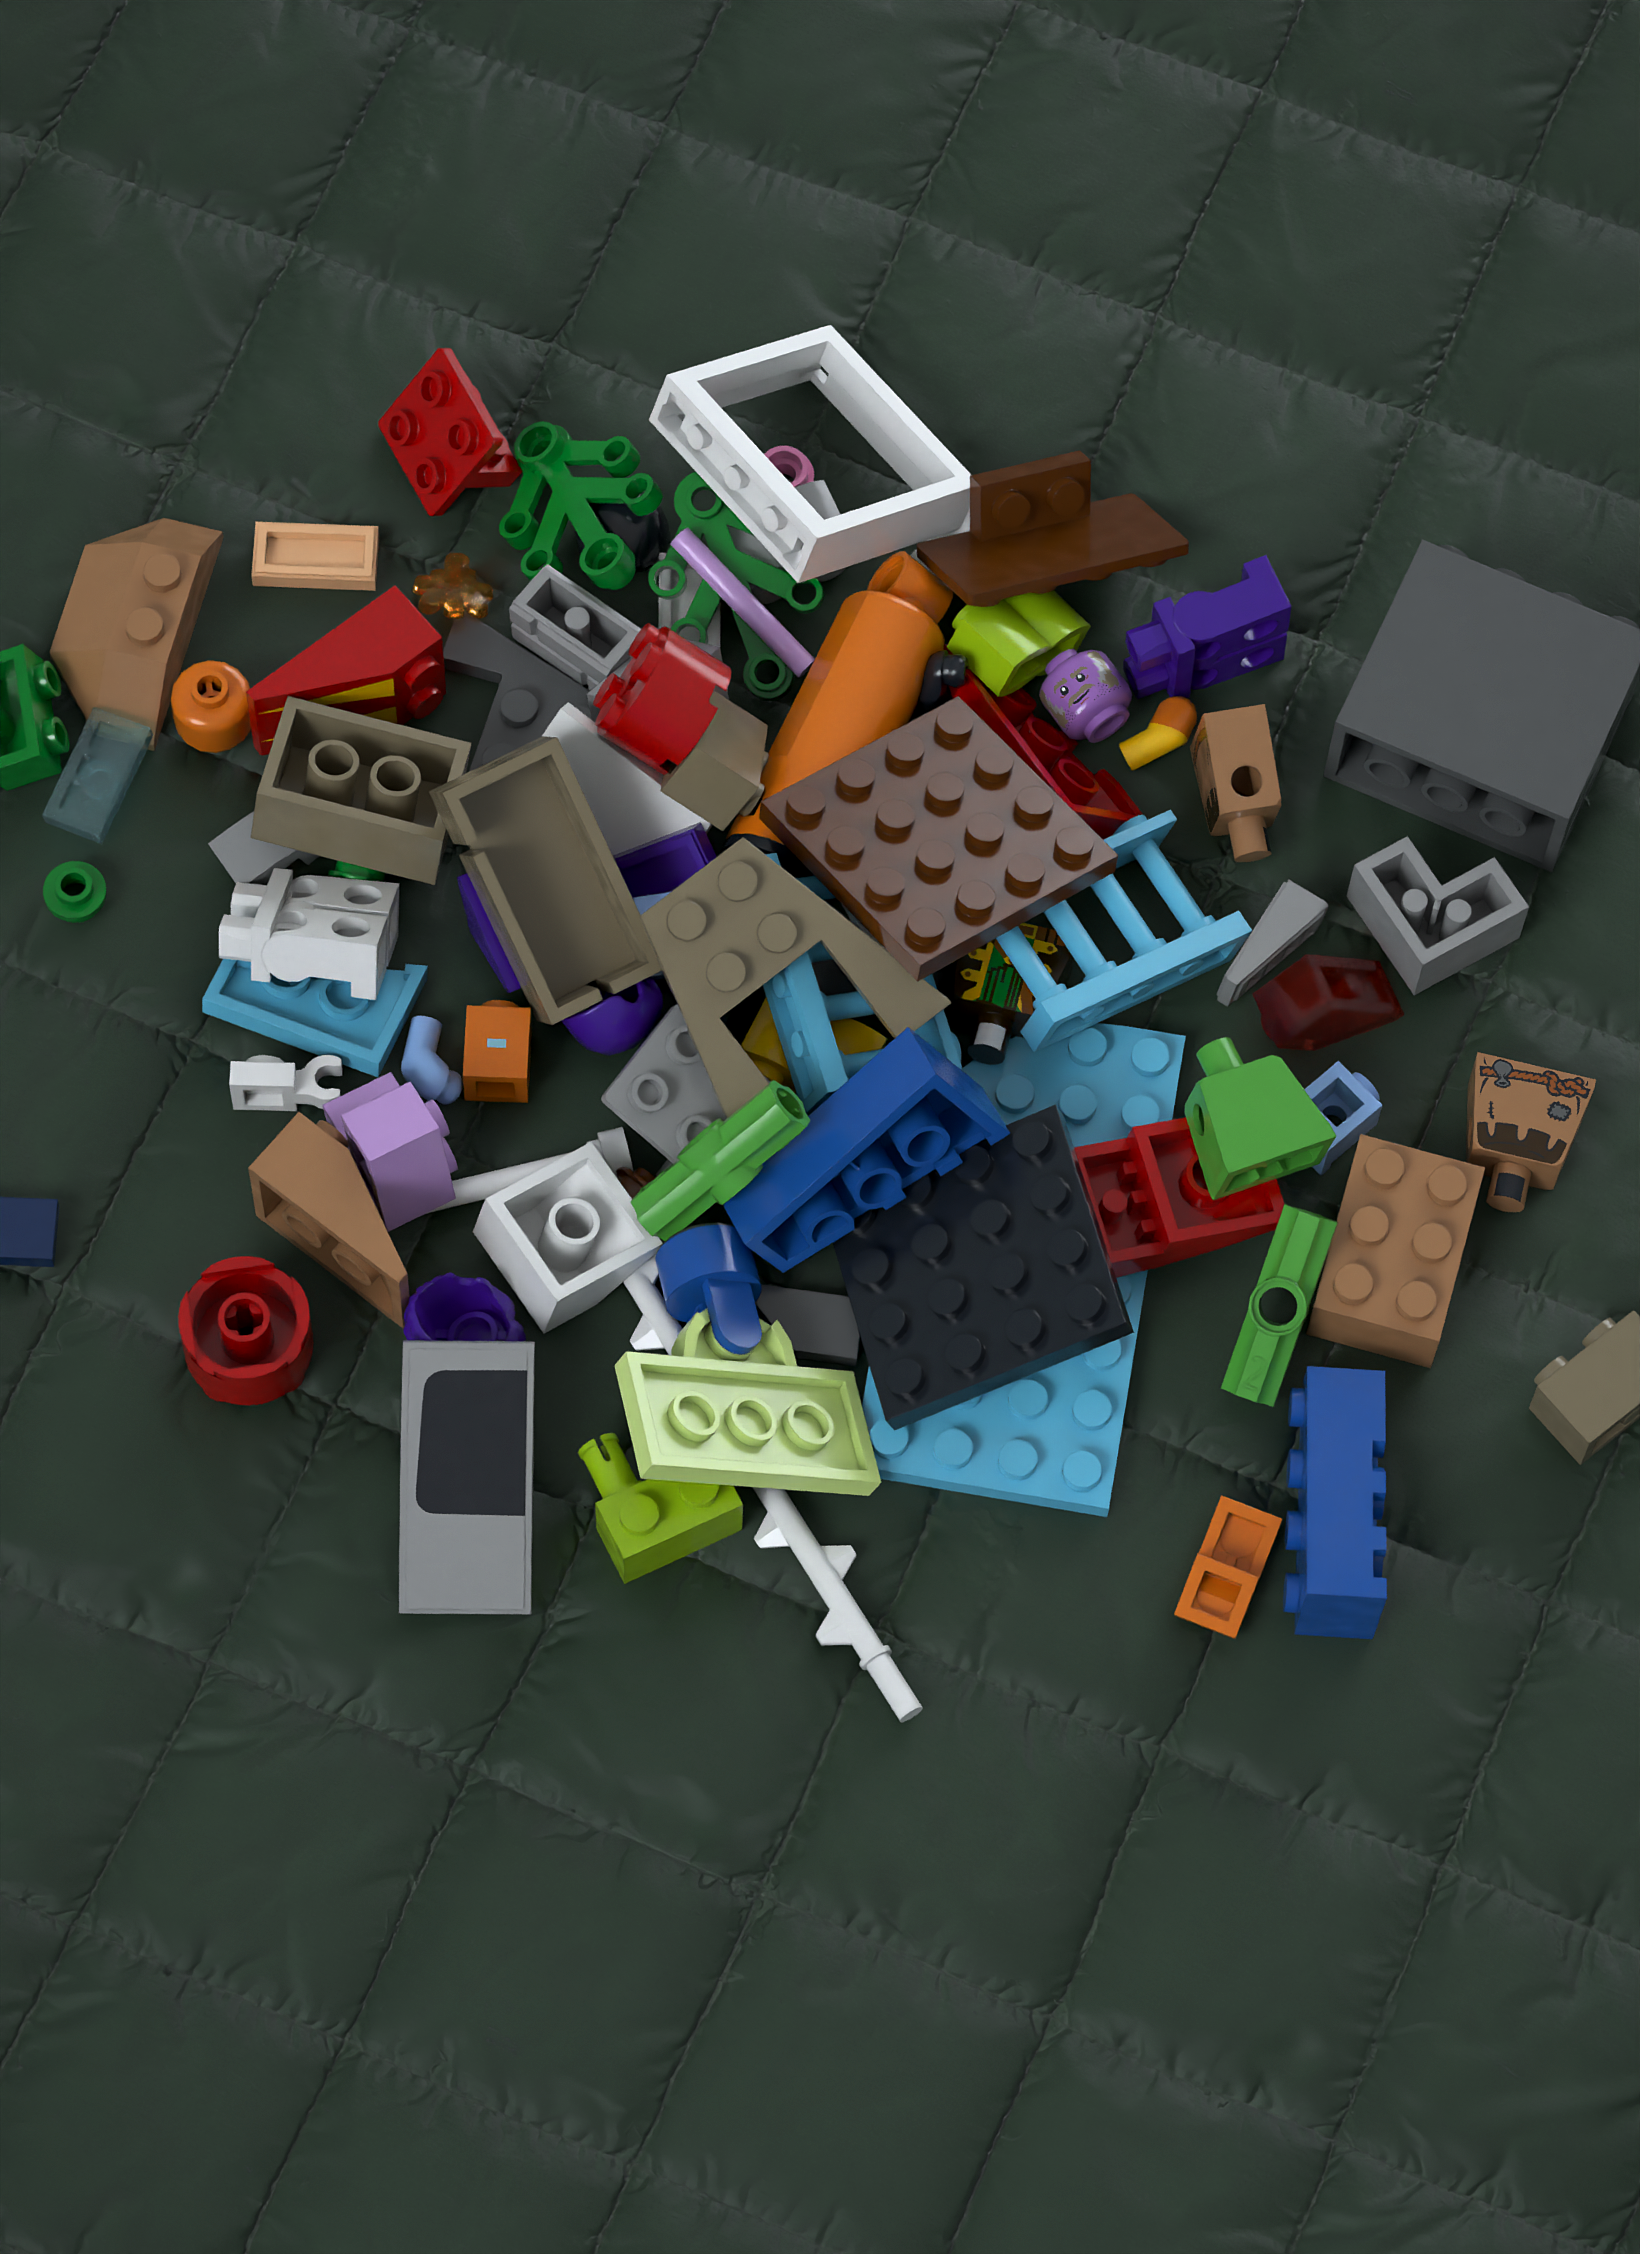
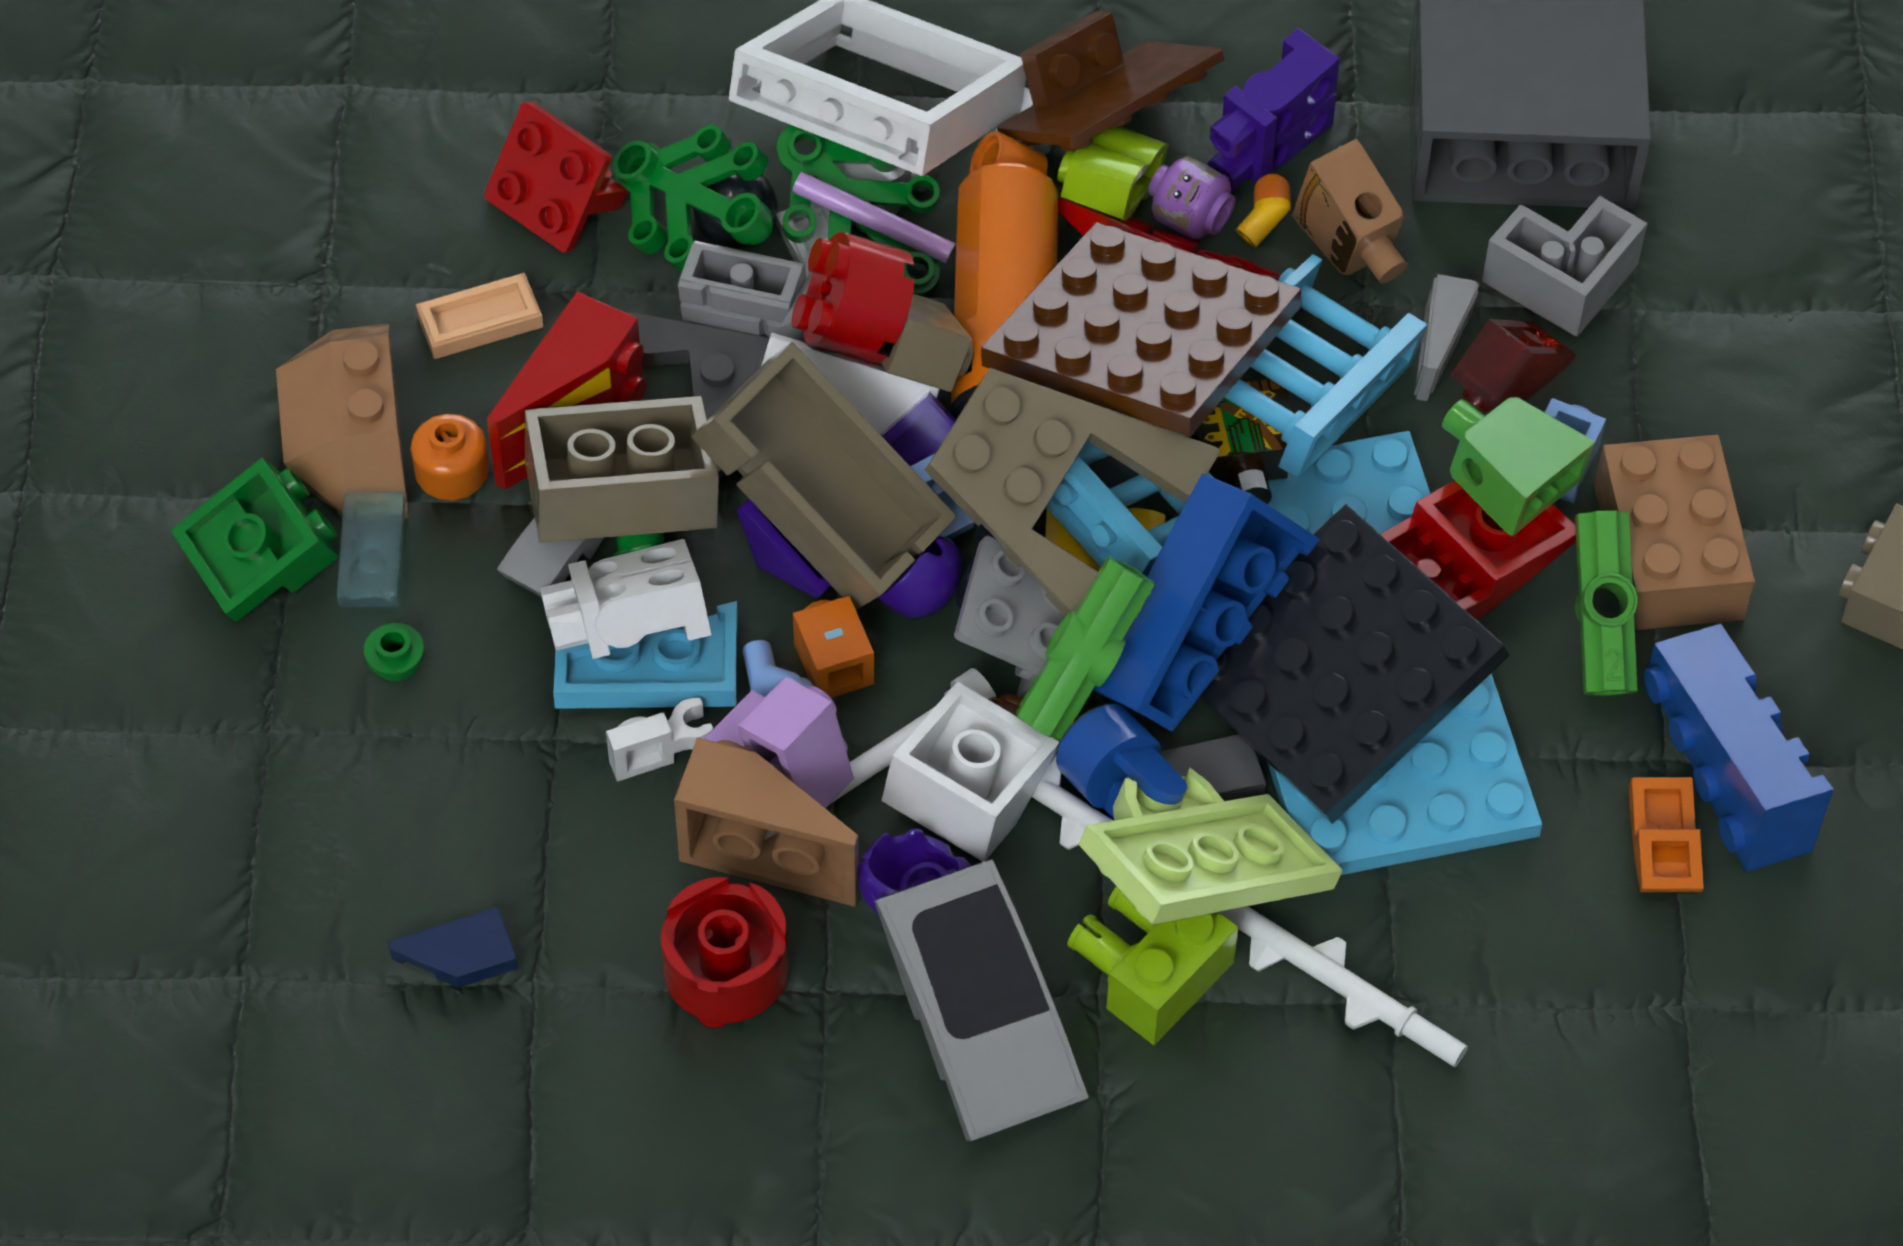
camera: 20 degrees left, 10 degrees down
clear orange plant [412,553,493,619] -> none
black arm [918,650,969,714] -> none
medium nougat torso [1466,1052,1596,1212] -> none

